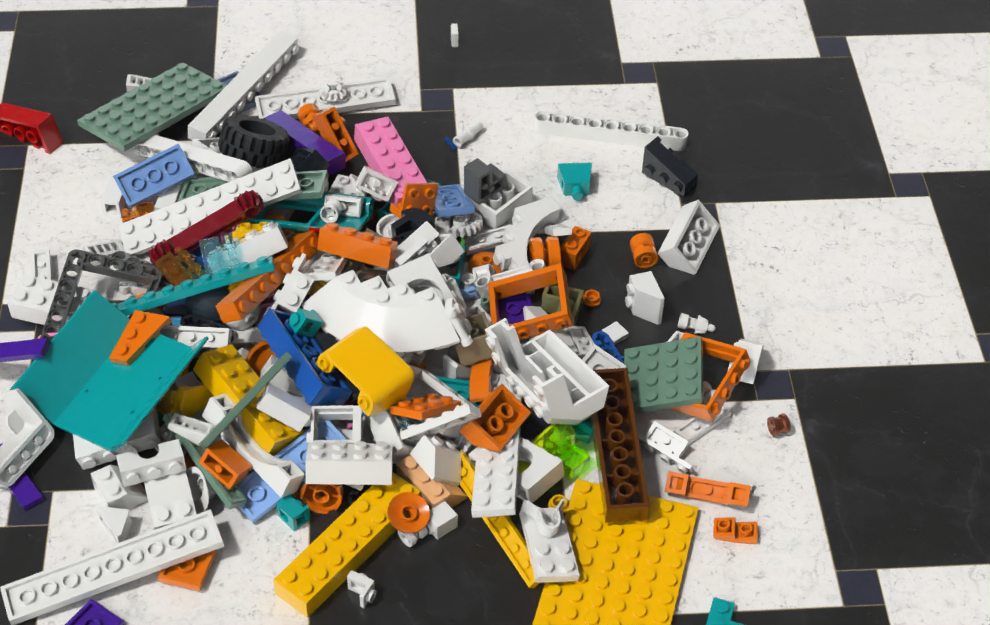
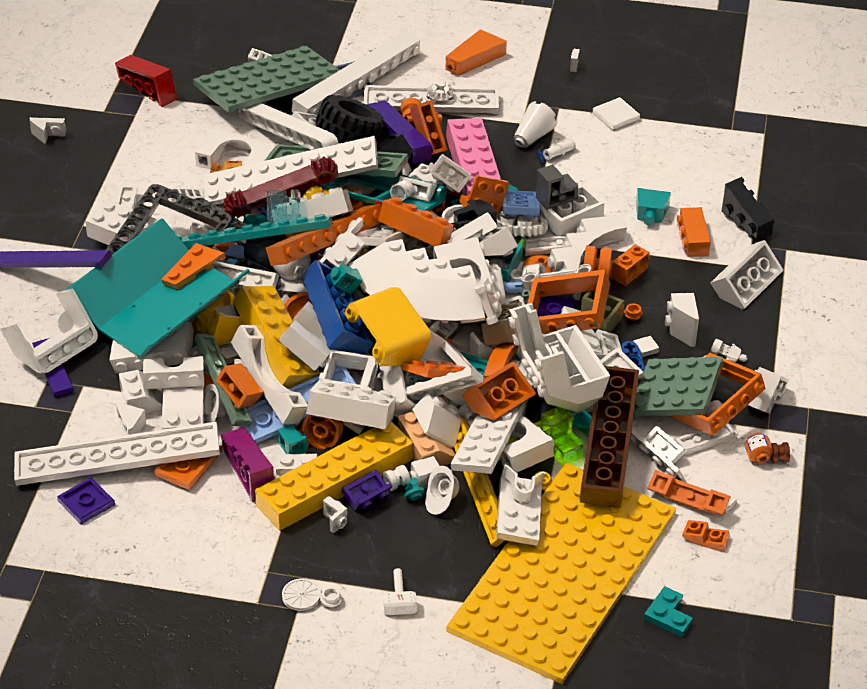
camera: 15 degrees right, 5 degrees down
medium blue plate [113,143,196,209] -> none
clear orange plate [155,246,204,286] -> none
white slope [167,413,214,446] -> none
sand green tile [199,352,292,449] -> none
orange dish [387,492,430,534] -> none
white beam [534,111,688,151] -> none
white tile [544,224,572,236] -> none
orange wheel [630,233,658,268] -> none
none -> magenta wedge [221,427,276,502]
none -> white plate [276,454,317,475]
none -> dark purple bracket [342,470,393,511]
none -> teal plate [404,478,425,501]
none -> white piece [425,466,459,515]
none -> orange slope [445,29,507,76]
none -> white cone [514,101,558,148]
none -> white tile [593,98,640,130]
none -> orange brick [677,207,711,257]
none -> orange head [745,432,773,463]

